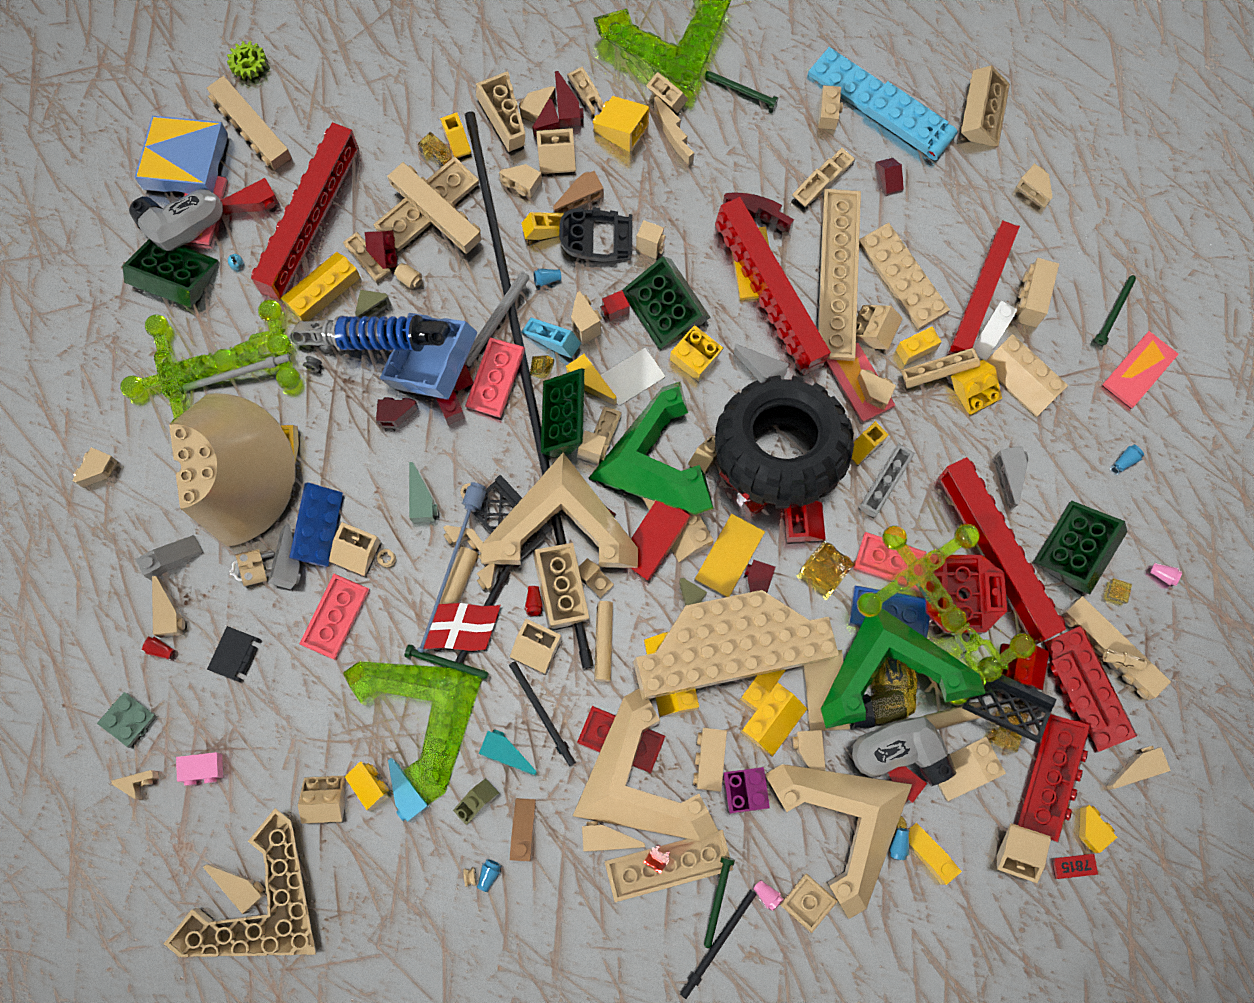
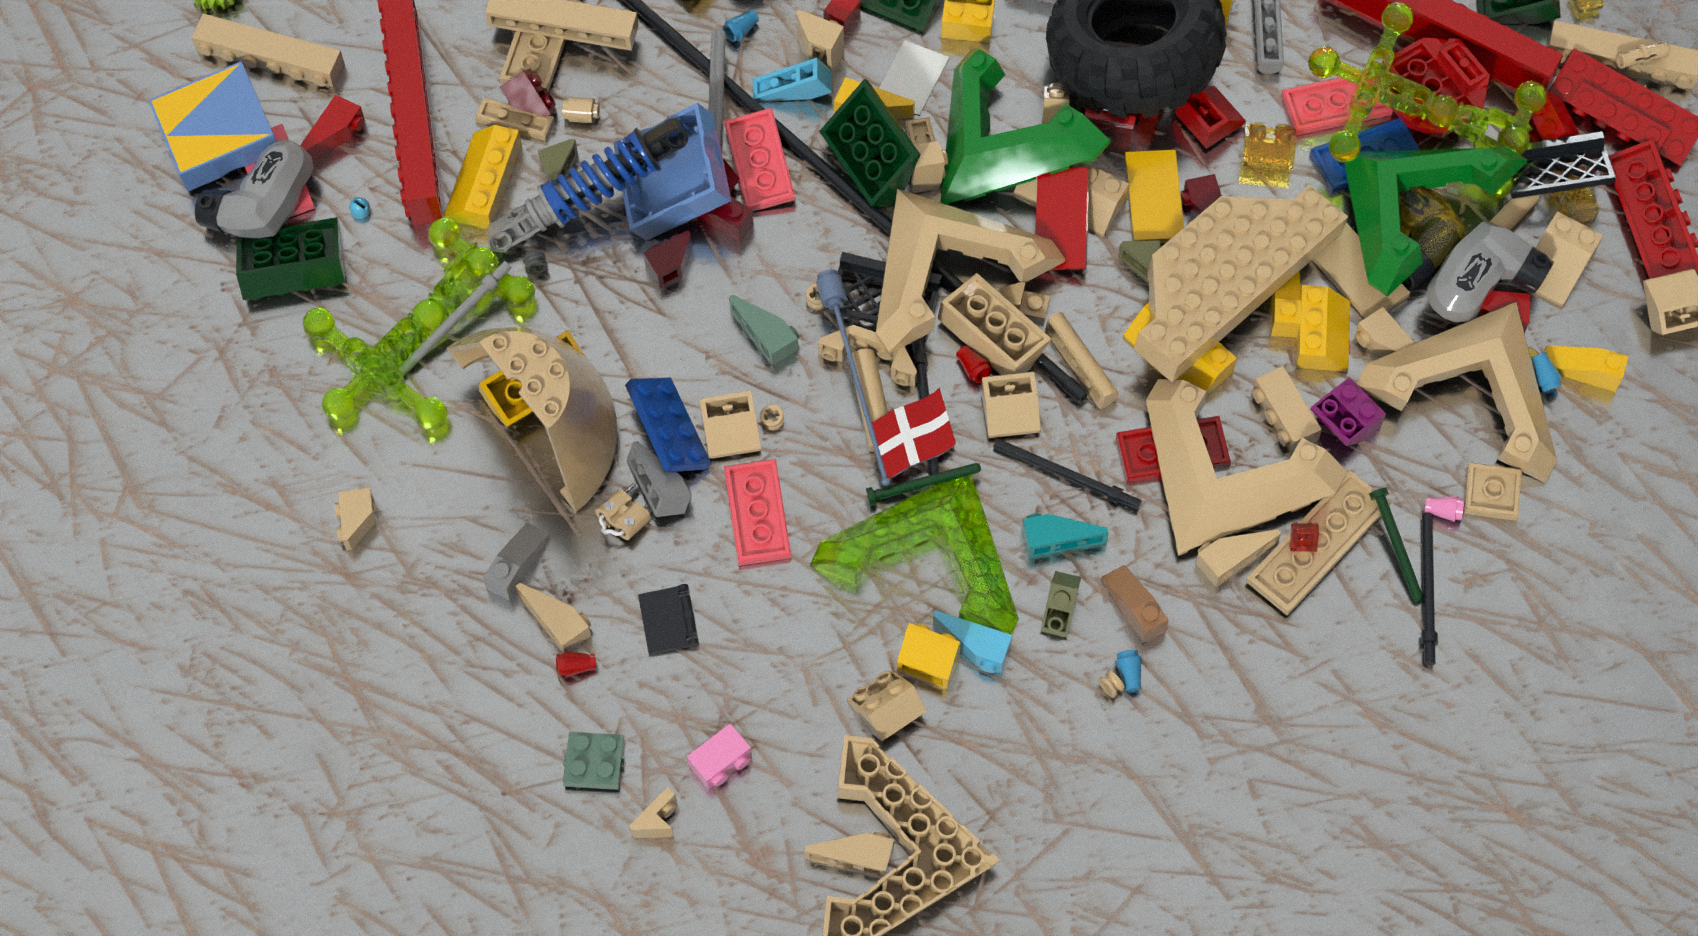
camera: 30 degrees left, 10 degrees down
clear yellow slope [530,355,554,375] -> none

